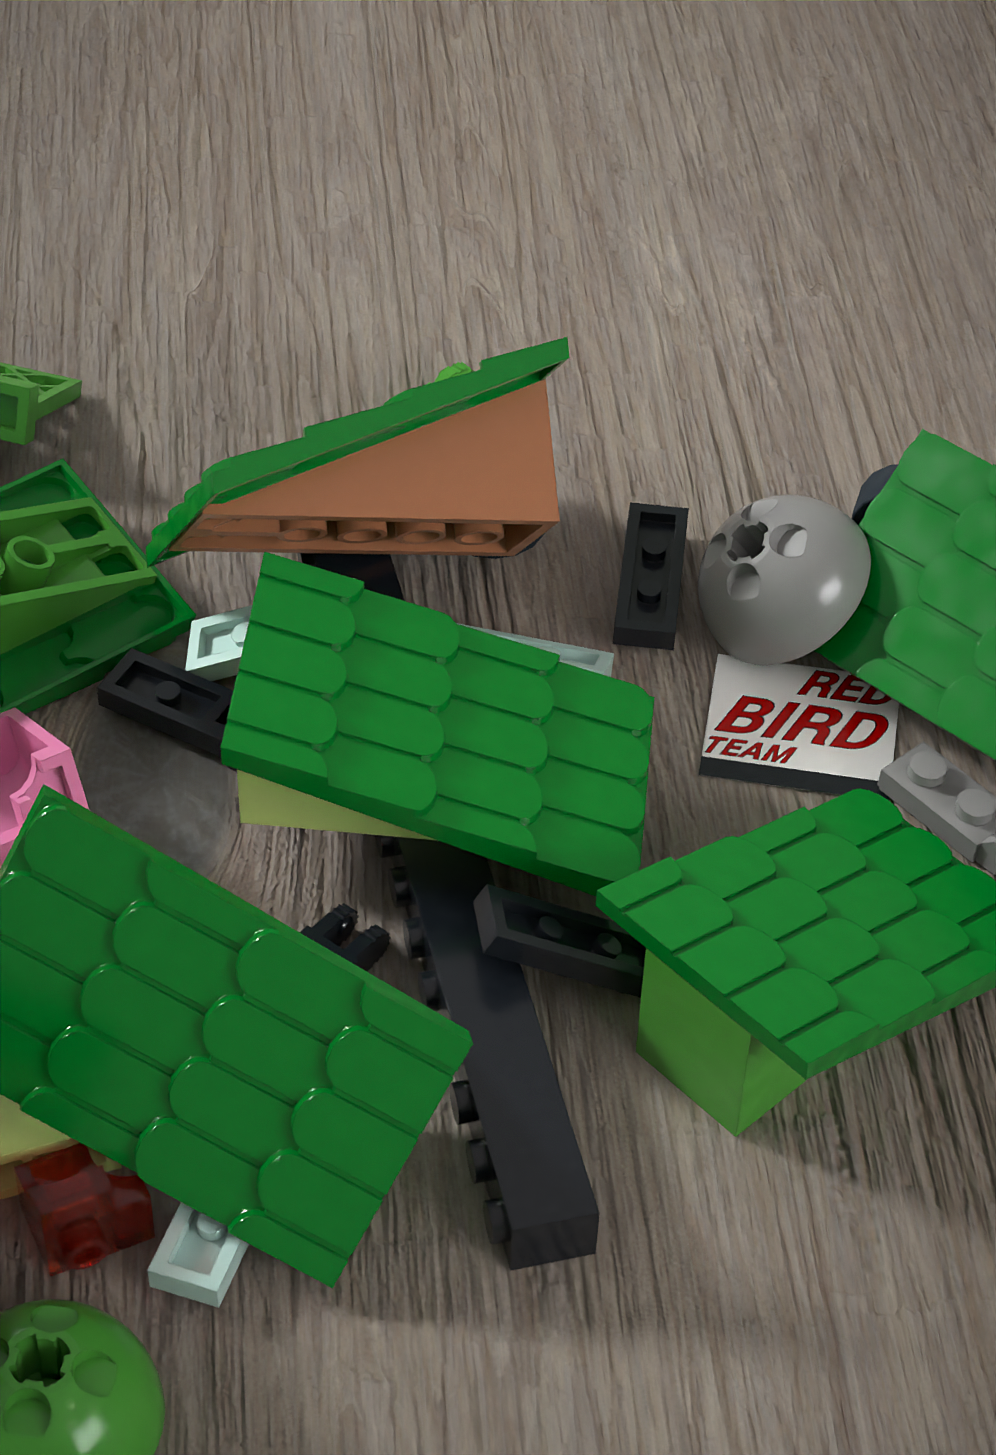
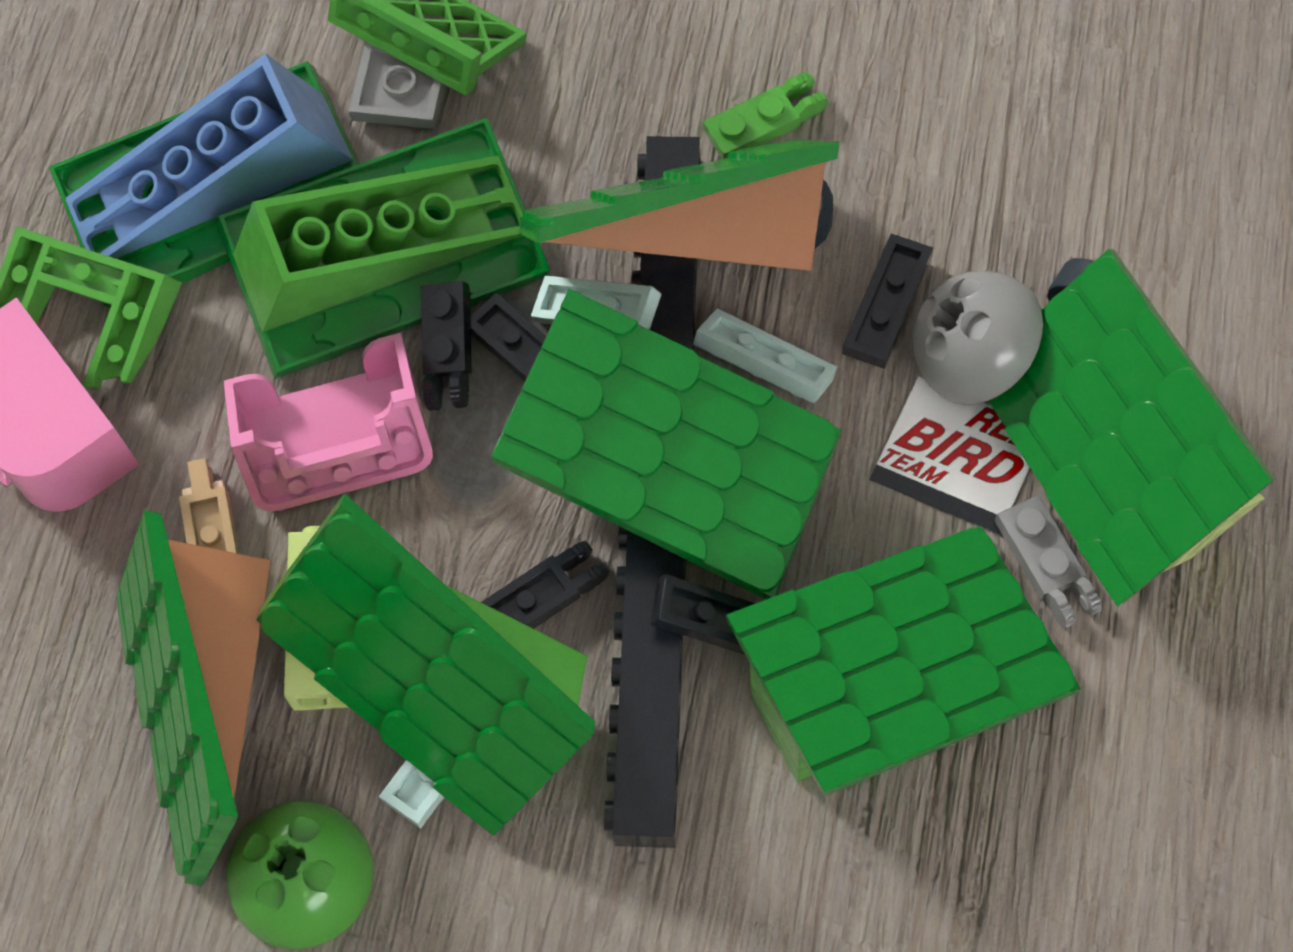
camera: 25 degrees right, 20 degrees up
clear red brick [14,1143,155,1277] -> none
none -> black hinge [421,281,472,411]

